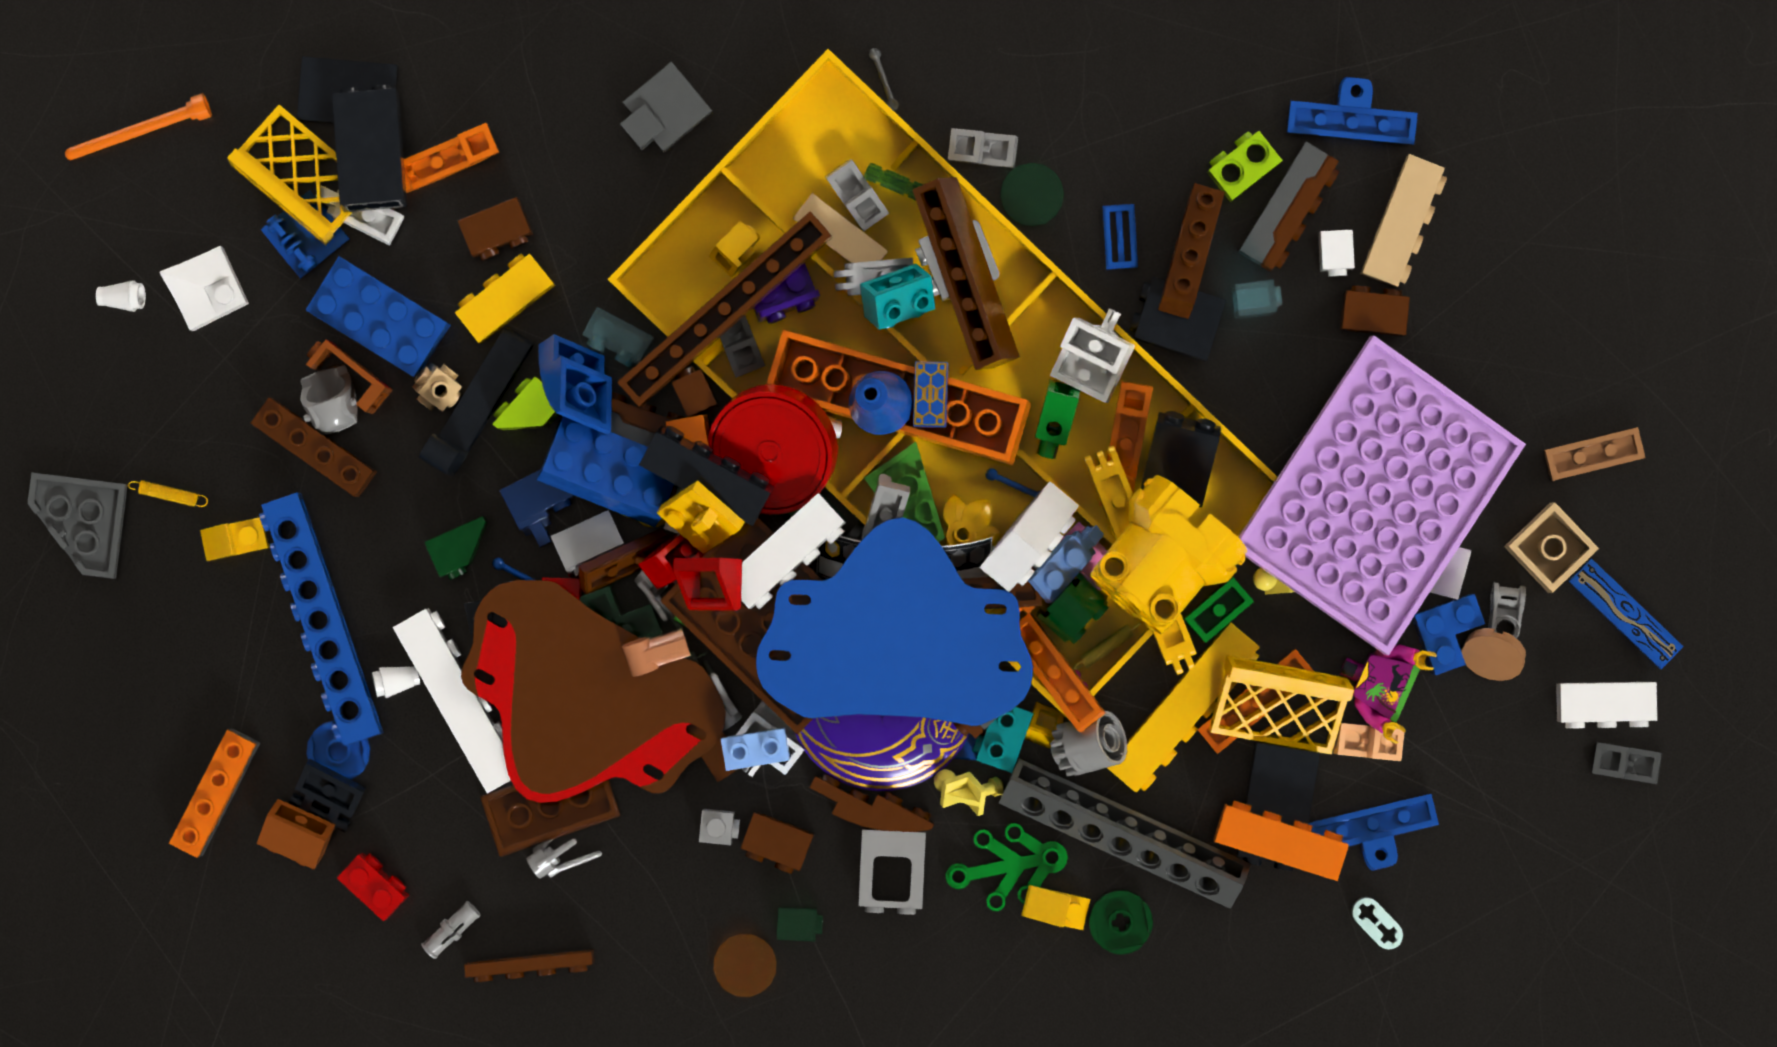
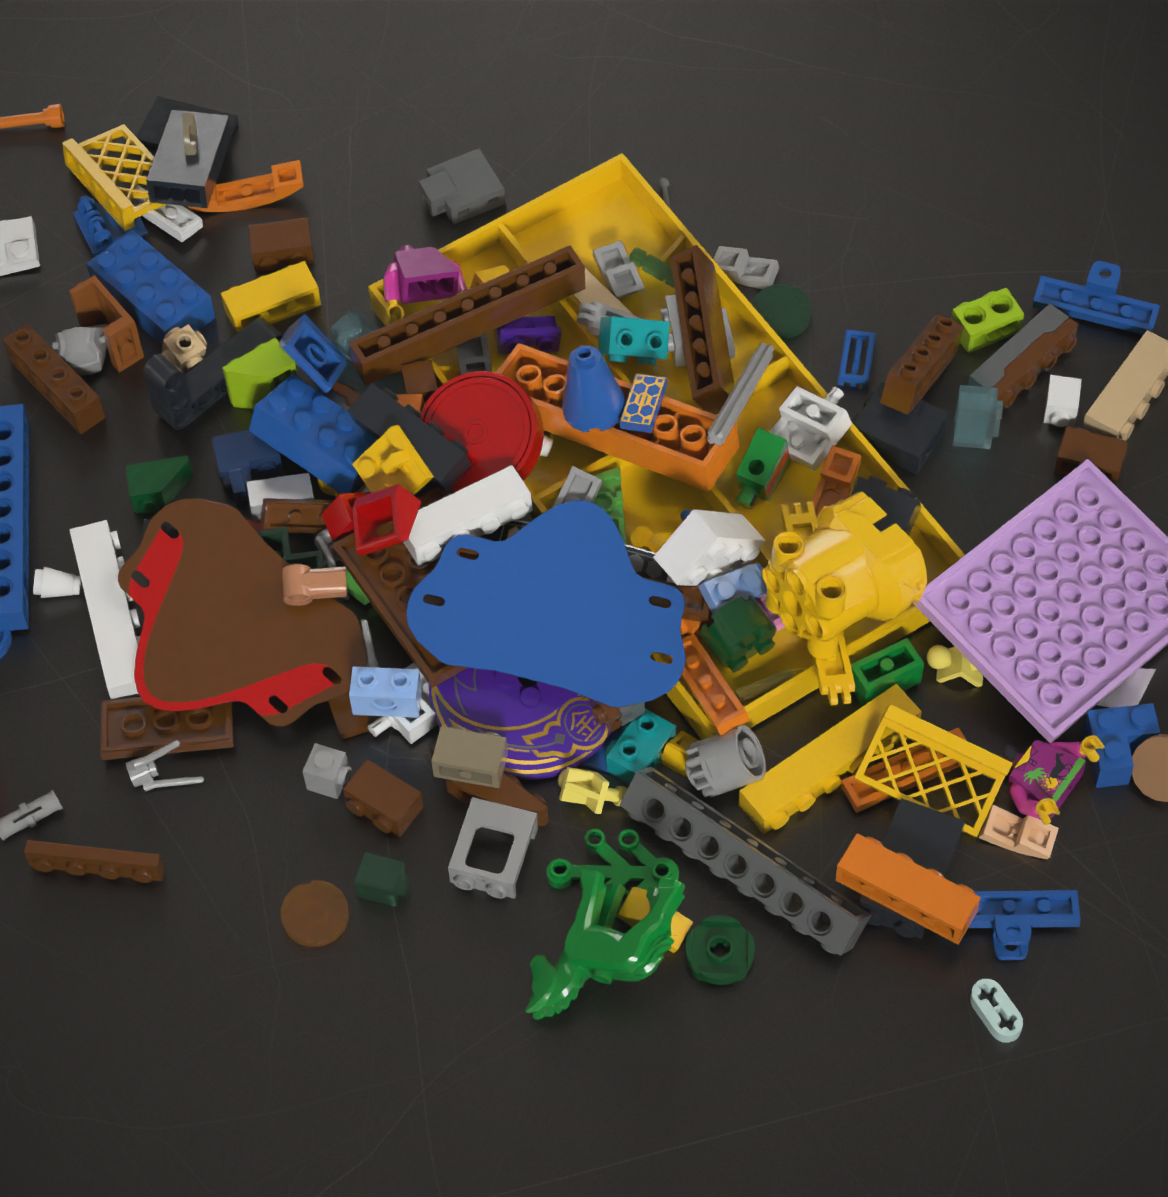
camera: 15 degrees right, 30 degrees down
none -> dark tan tile [183,113,197,155]
none -> magenta torso [383,245,467,325]
none -> dark tan brick [431,726,508,788]
none -> green animal [525,869,685,1020]
none -> light grey axle [707,342,774,446]

